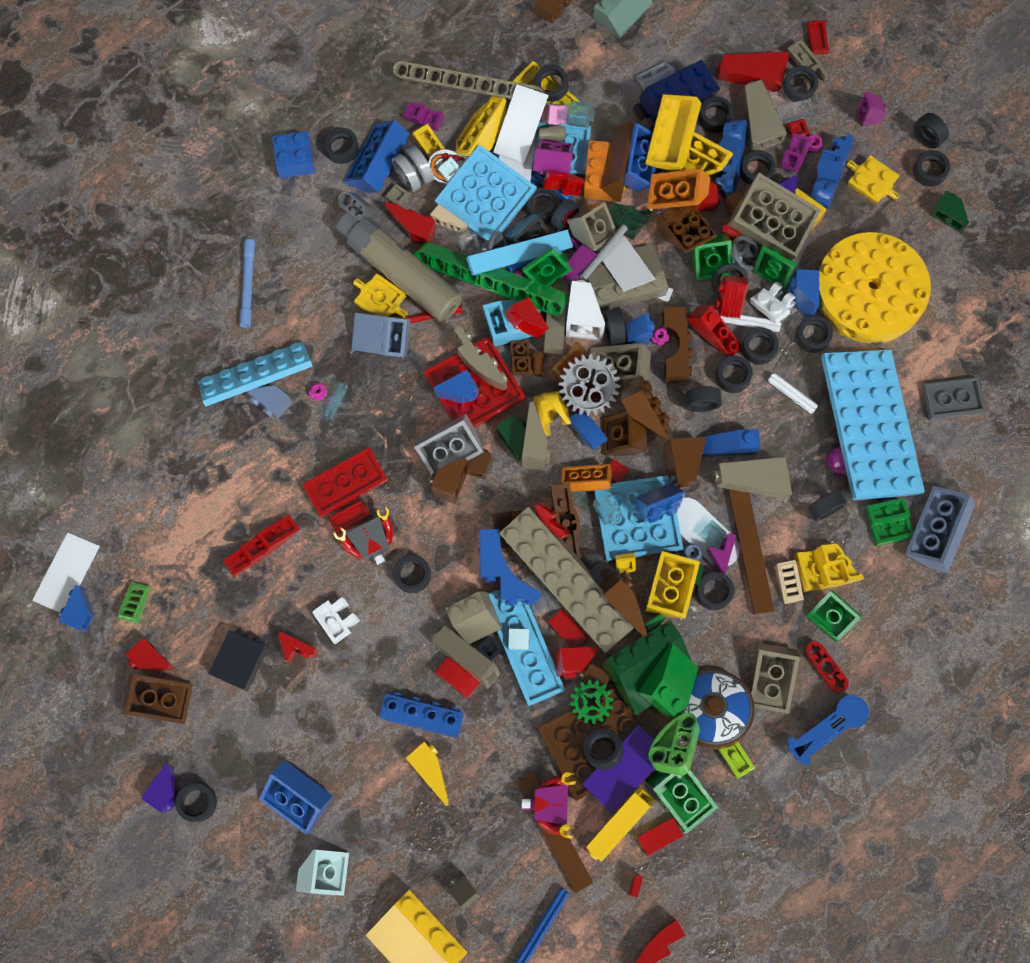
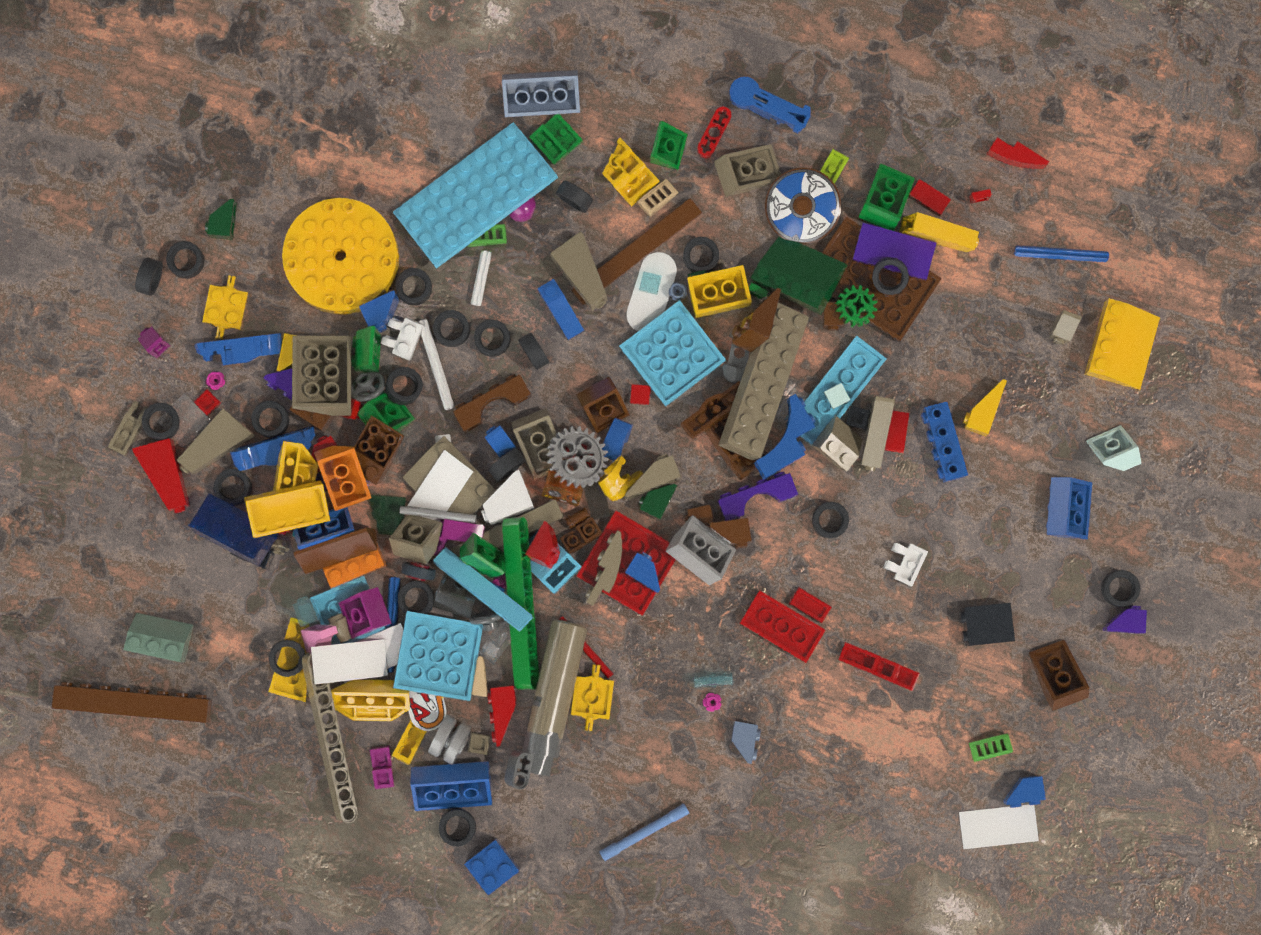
camera: 120 degrees left, 10 degrees up
red slope [125,638,174,671] -> none
medium azure plate [198,341,312,407] -> none
red slope [279,632,319,664] -> none
torso [333,506,394,567] -> none
sand blue slope [352,313,411,357] -> none
light aqua tile [437,157,461,183] -> none
reddish brown tile [516,772,593,893] -> none
torso [522,772,576,839] -> none
red slope [535,503,570,539] -> none
red slope [543,170,585,196] -> none
red tile [548,609,589,648] -> none
red slope [555,646,599,679] -> none
orange piece [561,464,612,492] -> none
clear light blue brick [593,492,622,526] -> none
yellow tile [615,553,636,572] -> none
reddish brown slope [621,376,670,439] -> none
blue slope [634,483,685,523] -> none
light grey slope [636,61,676,93] -> none
green slope [638,643,699,719] -> none
bright green beam [648,712,700,776] -> none
dark pink plate [651,328,669,346] -> none
reddish brown slope [663,437,706,490] -> none
red slope [687,305,742,357] -> none
magenta slope [706,533,736,574] -> none
red brick [715,275,748,318] -> none
magenta slope [780,133,812,172] -> none
red tile [806,20,829,55] -> none
dark grey tile [921,377,987,421] -> none
none -> bright green slope [467,224,507,247]
none -> dark purple arch [717,472,798,521]

